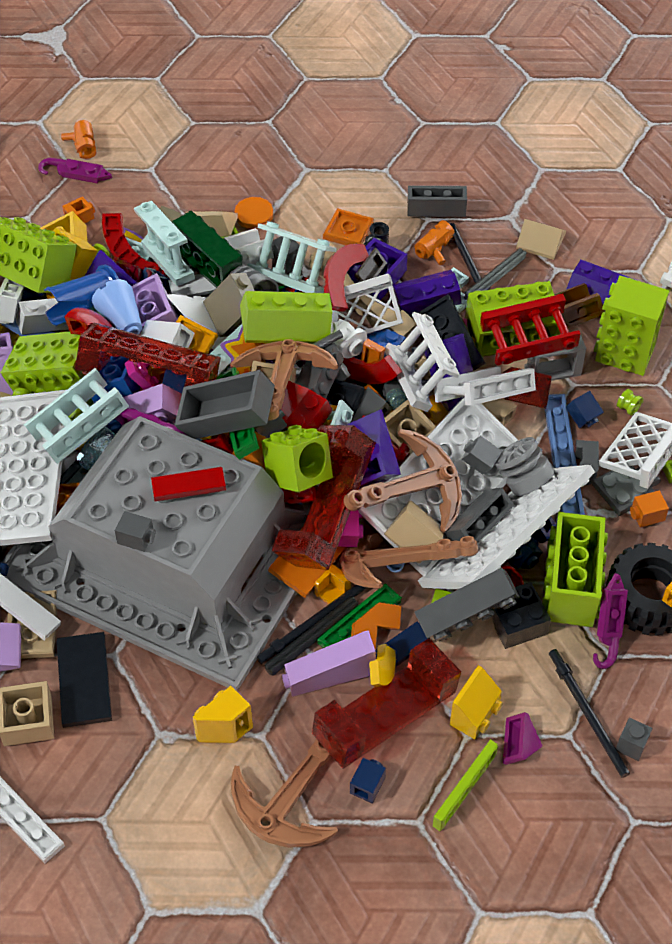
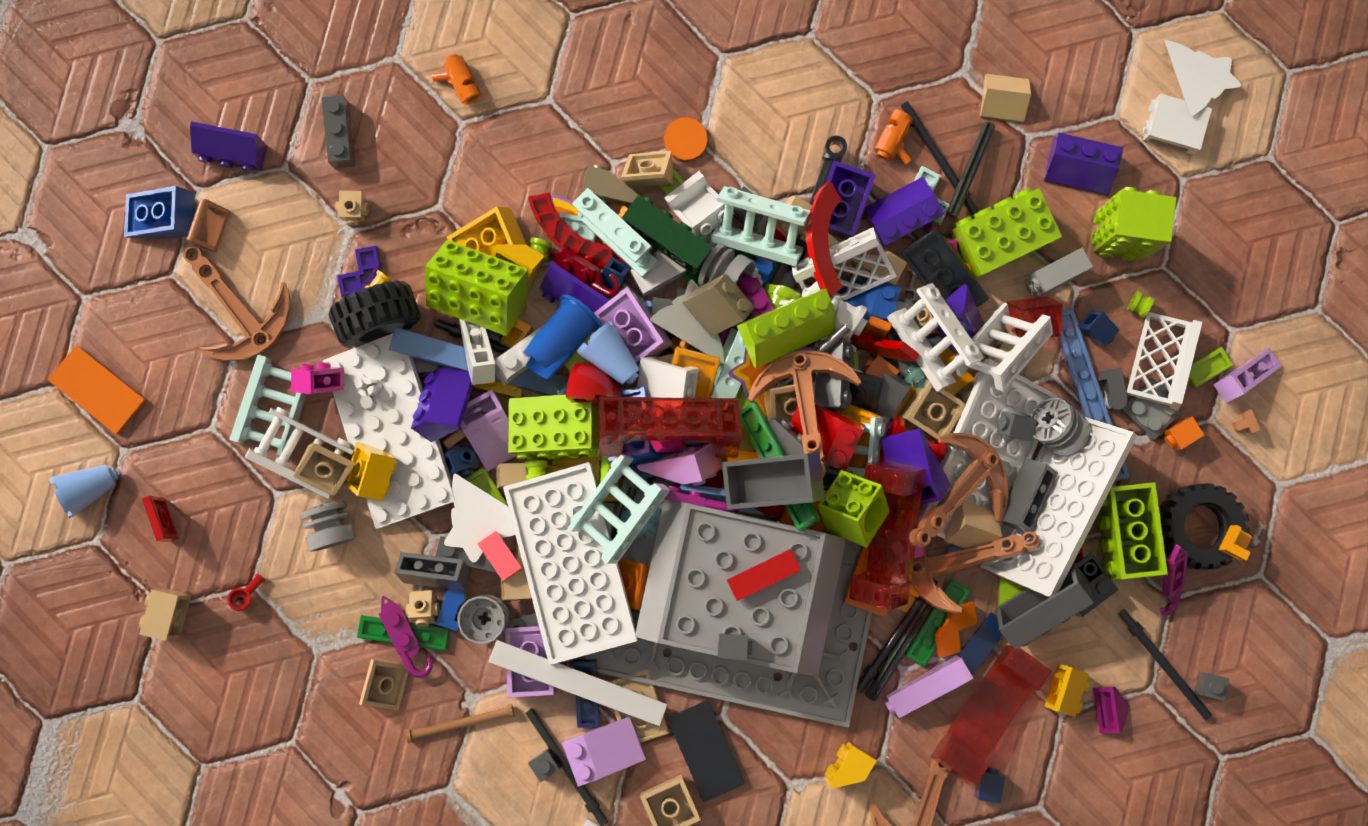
camera: 15 degrees left, 30 degrees up
magenta plate [38,158,112,184] -> none
orange brick [62,196,95,223] -> none
orange tile [323,208,374,246] -> none
tile [354,248,387,282] -> none
yellow tile [369,644,396,687] -> none
dark grey brick [407,186,467,217] -> none
lime tile [433,739,498,831] -> none
red fence [480,294,581,366] -> none
reddish brown panel [554,283,605,328] -> none

